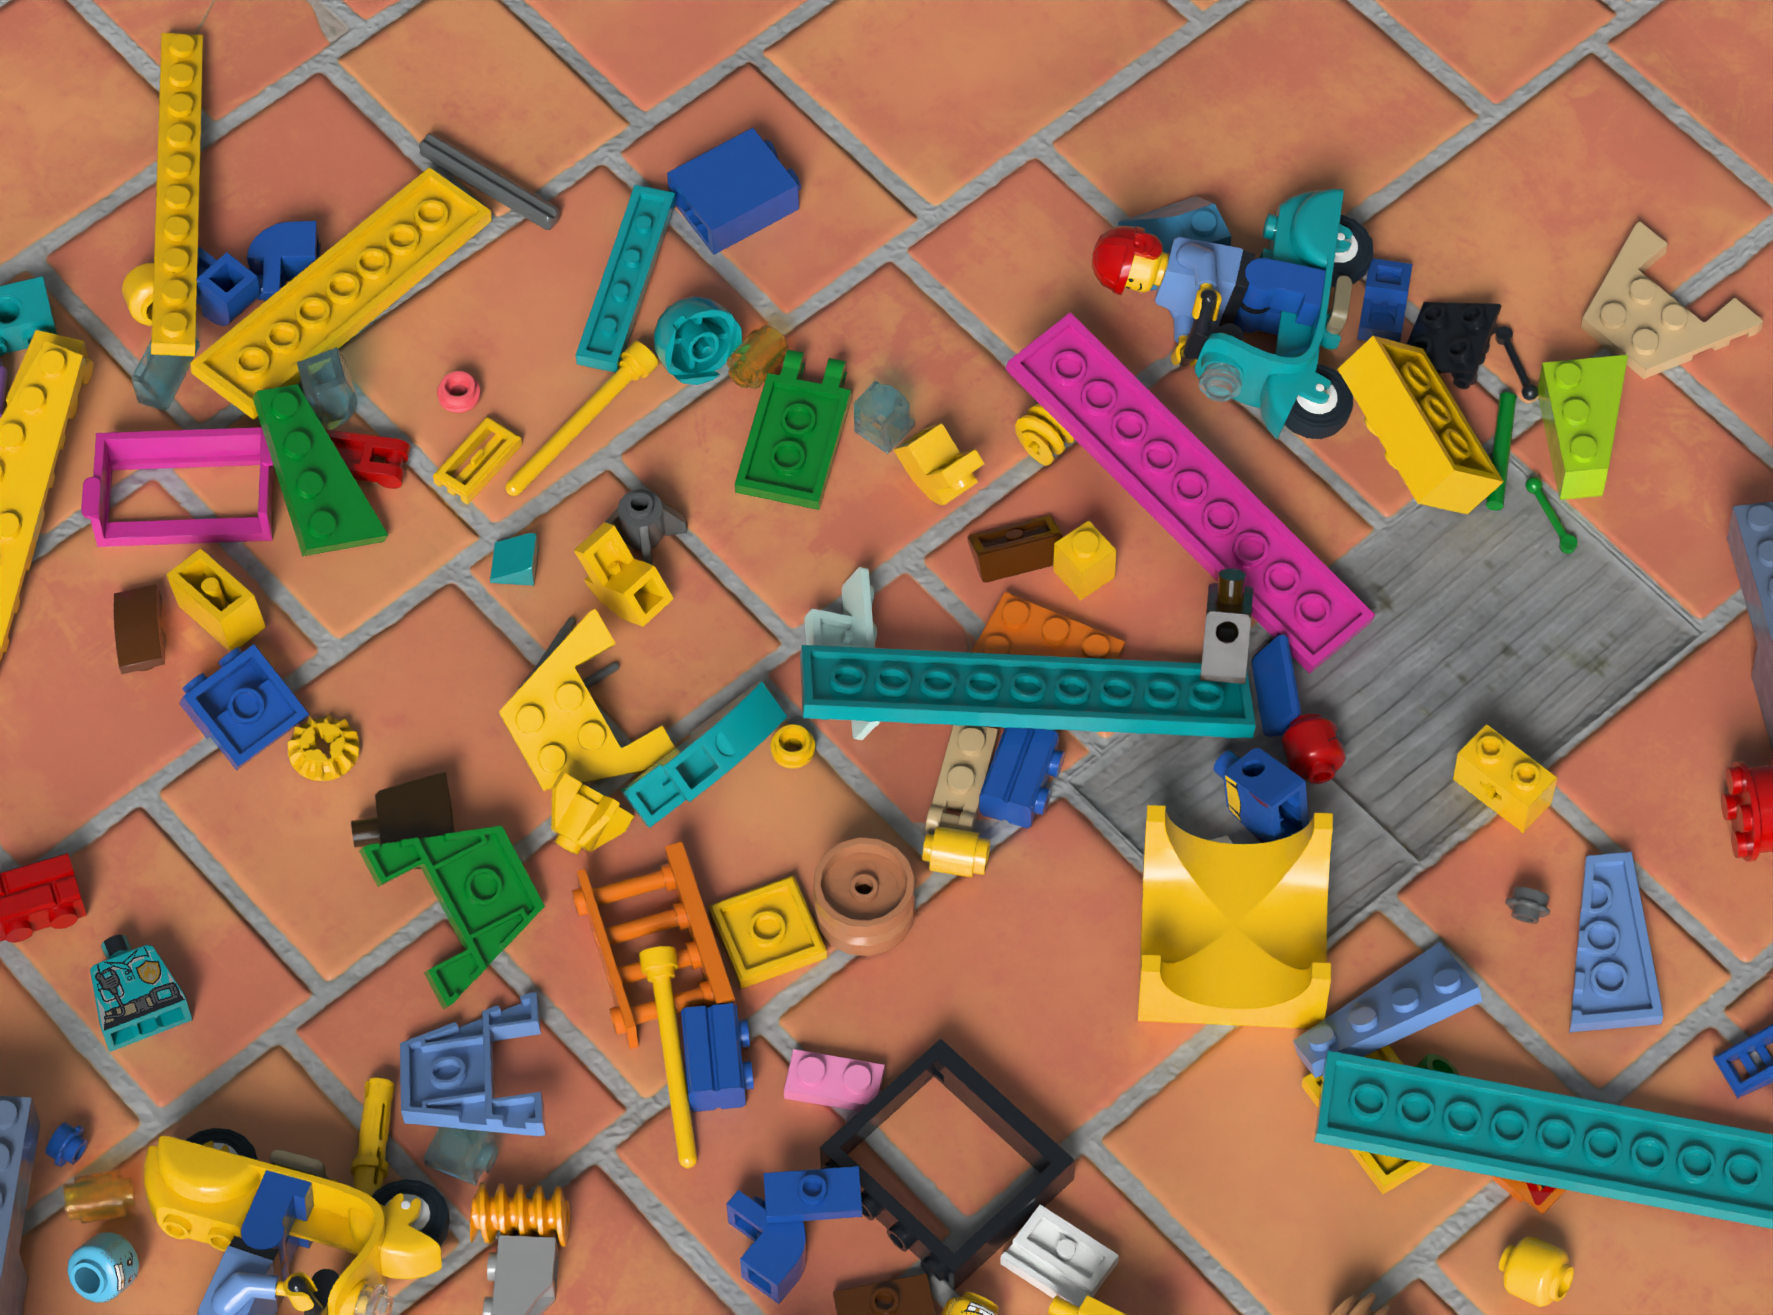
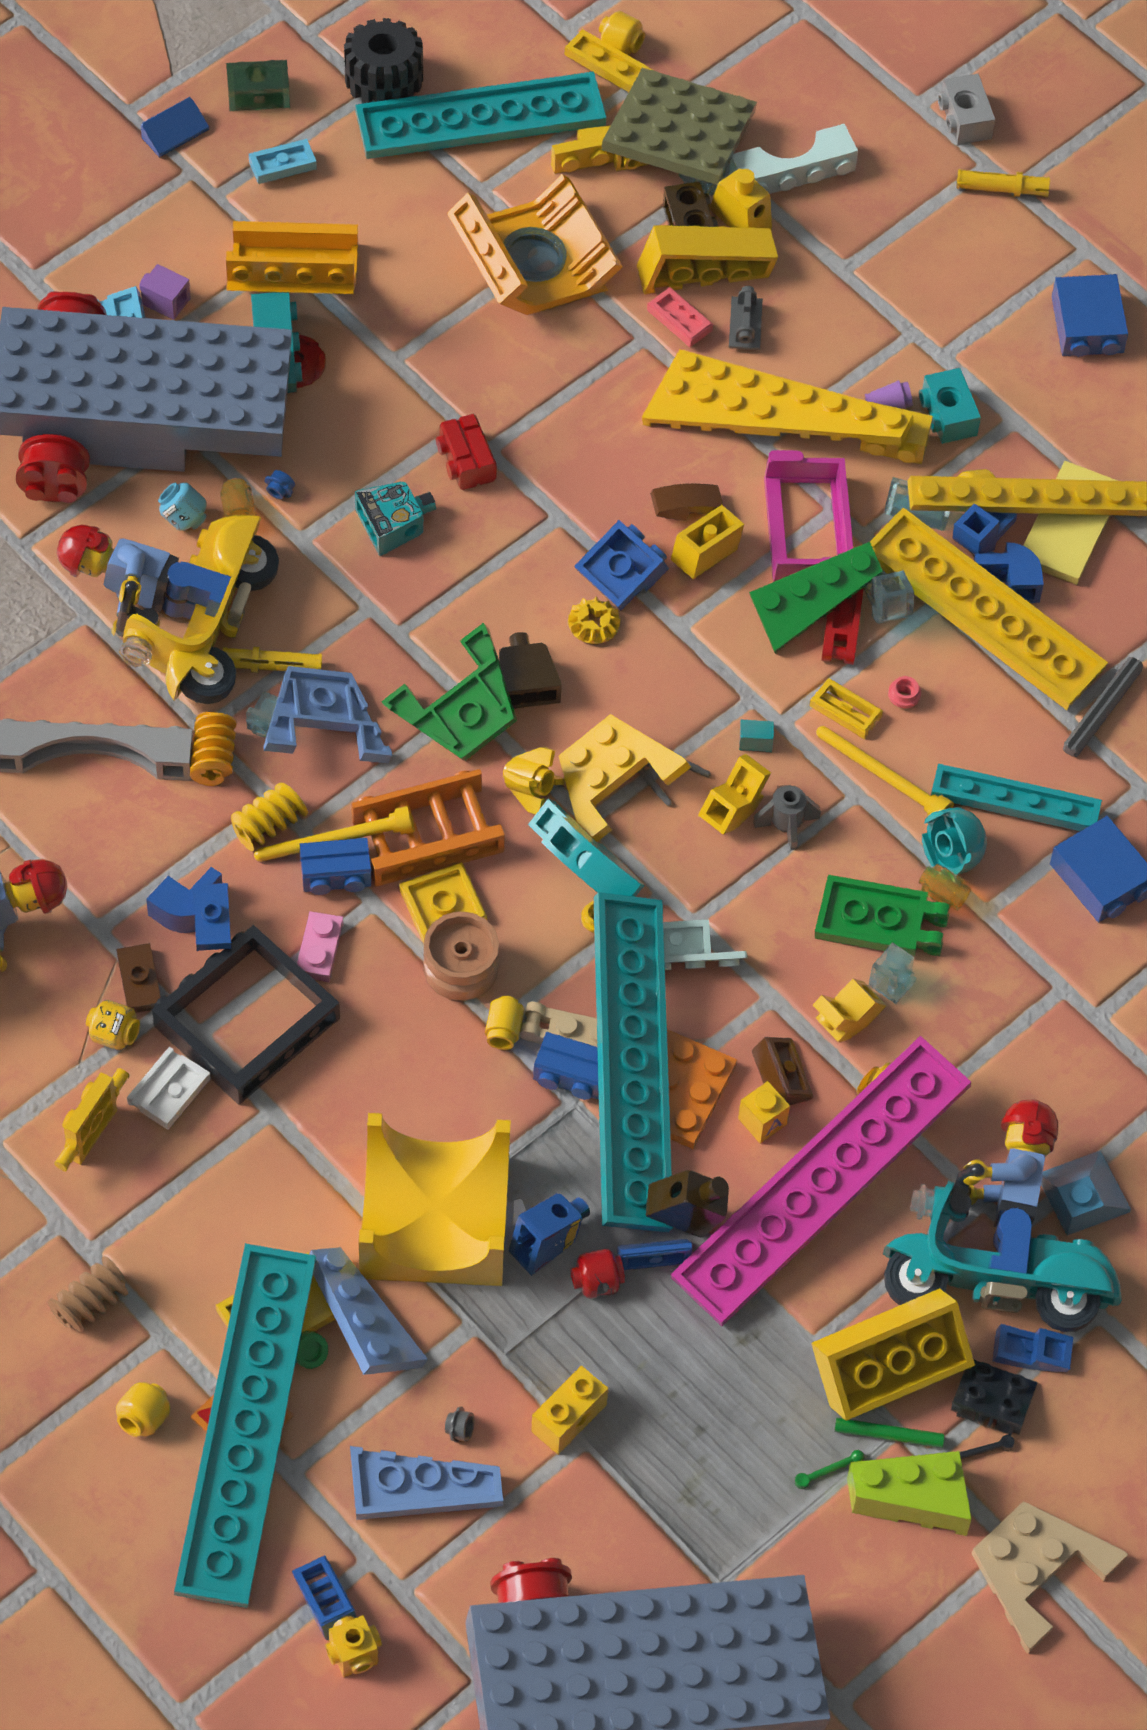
camera: 85 degrees right, 0 degrees up
none -> yellow piece [231,783,308,851]
none -> light yellow tile [1023,461,1118,585]

